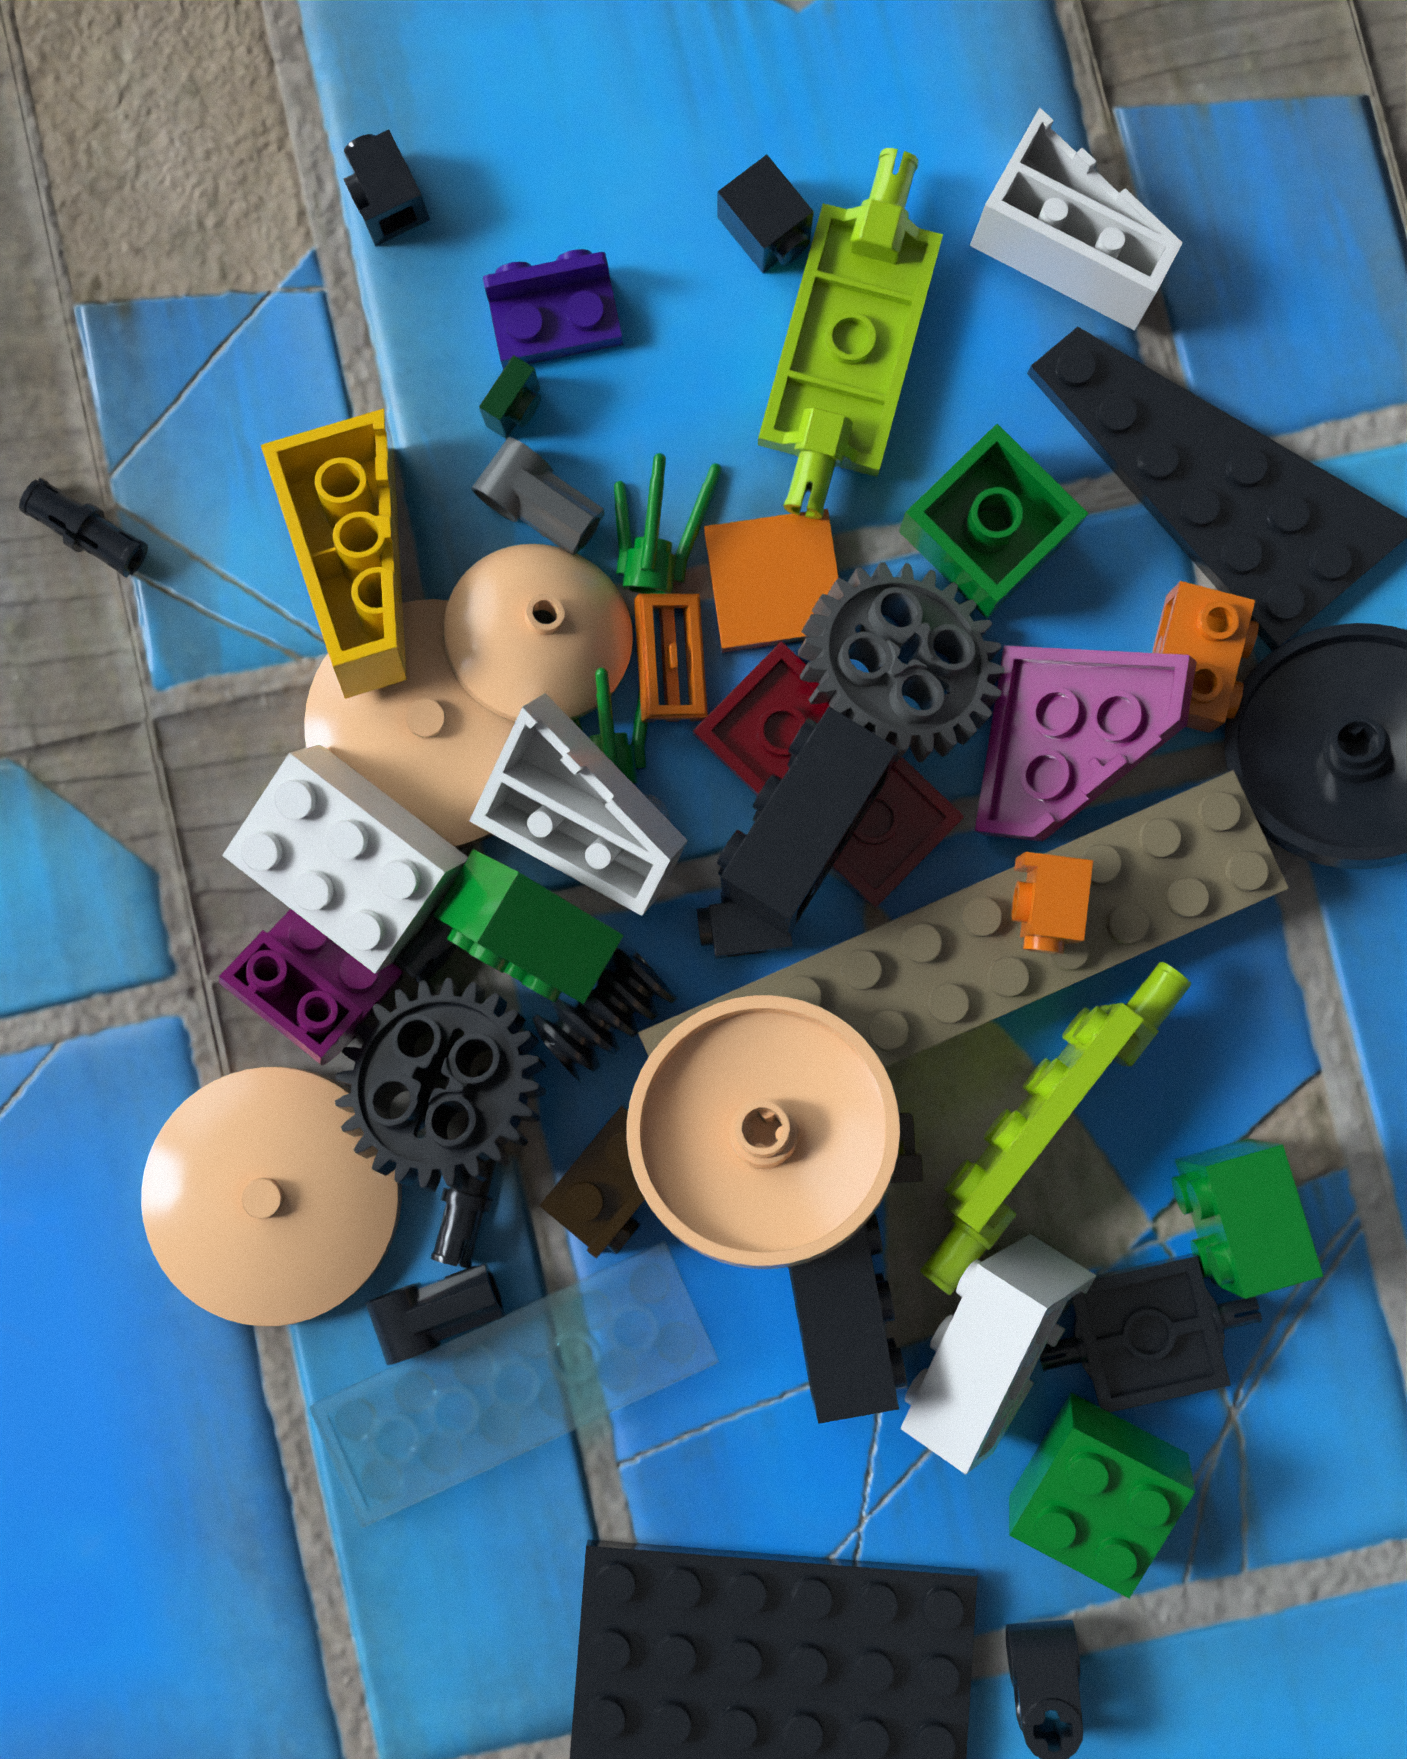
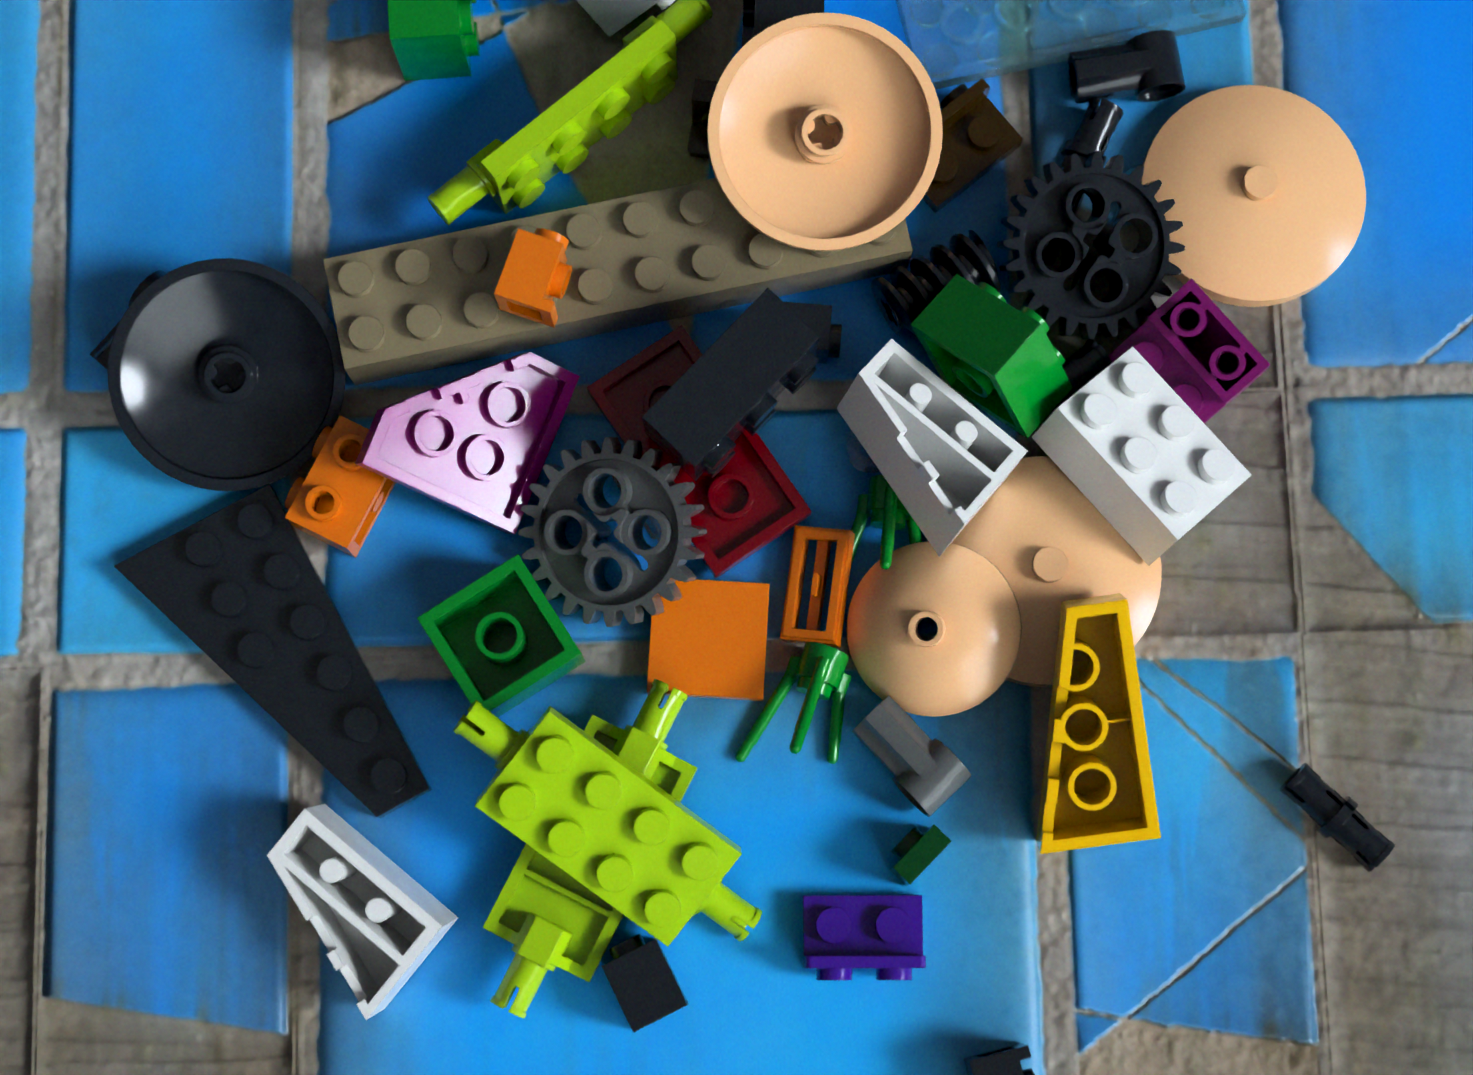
camera: 175 degrees left, 5 degrees down
none -> lime plate [453,700,762,947]

